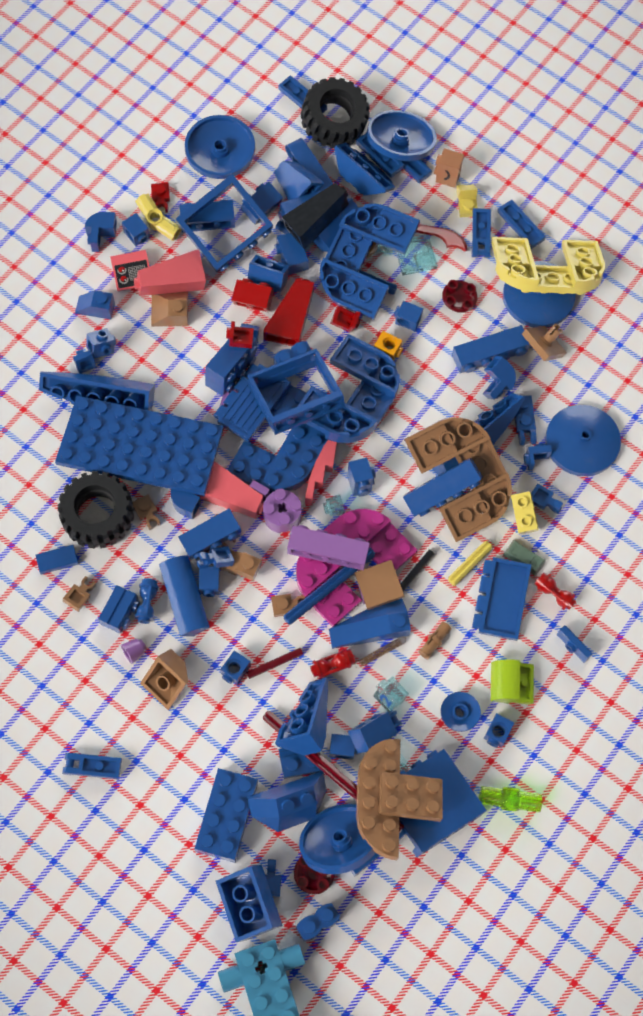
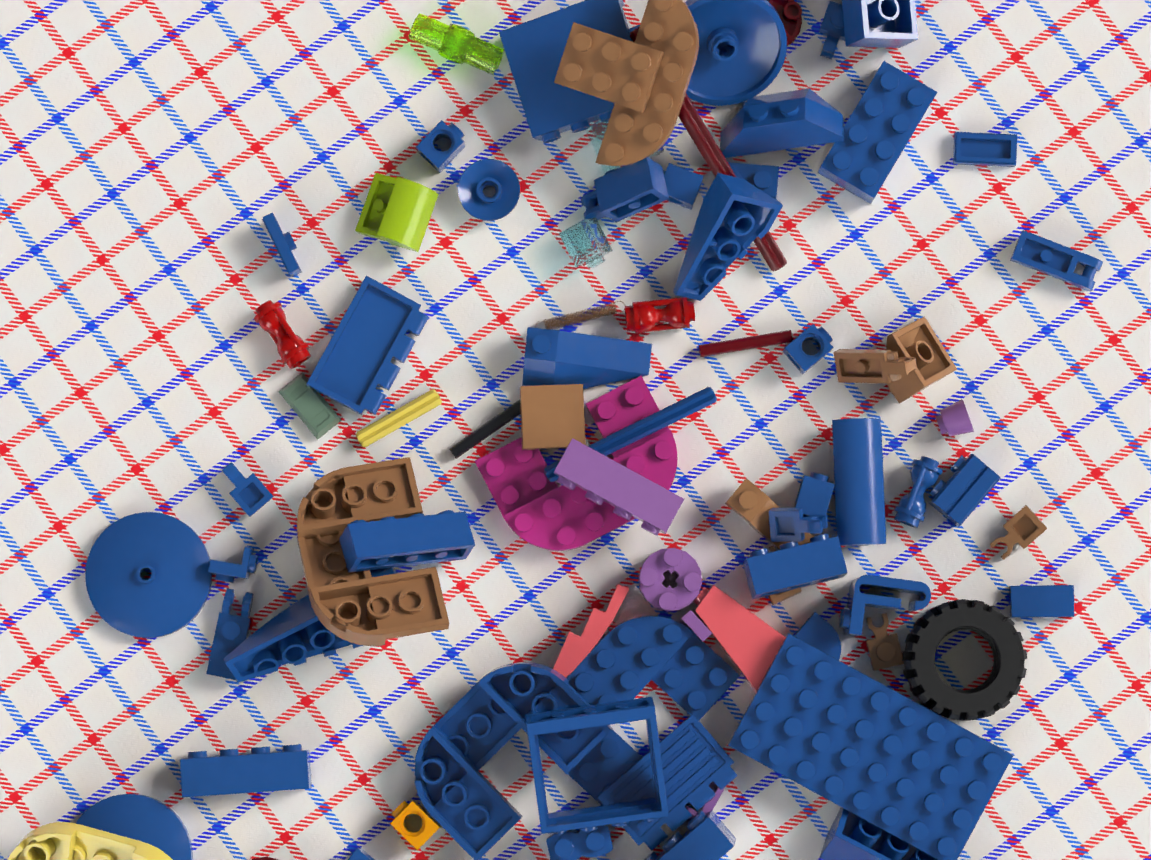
camera: 160 degrees left, 15 degrees up
medium nougat plate [271,594,305,617] -> none
clear light blue hat [323,494,345,516] -> none
blue brick [347,457,376,497] -> none
medium nougat pin [418,622,452,660] -> none
blue brick [483,356,516,400] -> none
light yellow brick [511,491,539,535] -> none
medium nougat tile [522,324,567,361] -> none
none -> medium nougat hinge [833,349,917,384]
none -> blue piece [839,575,931,637]
none -> blue tile [953,132,1017,167]

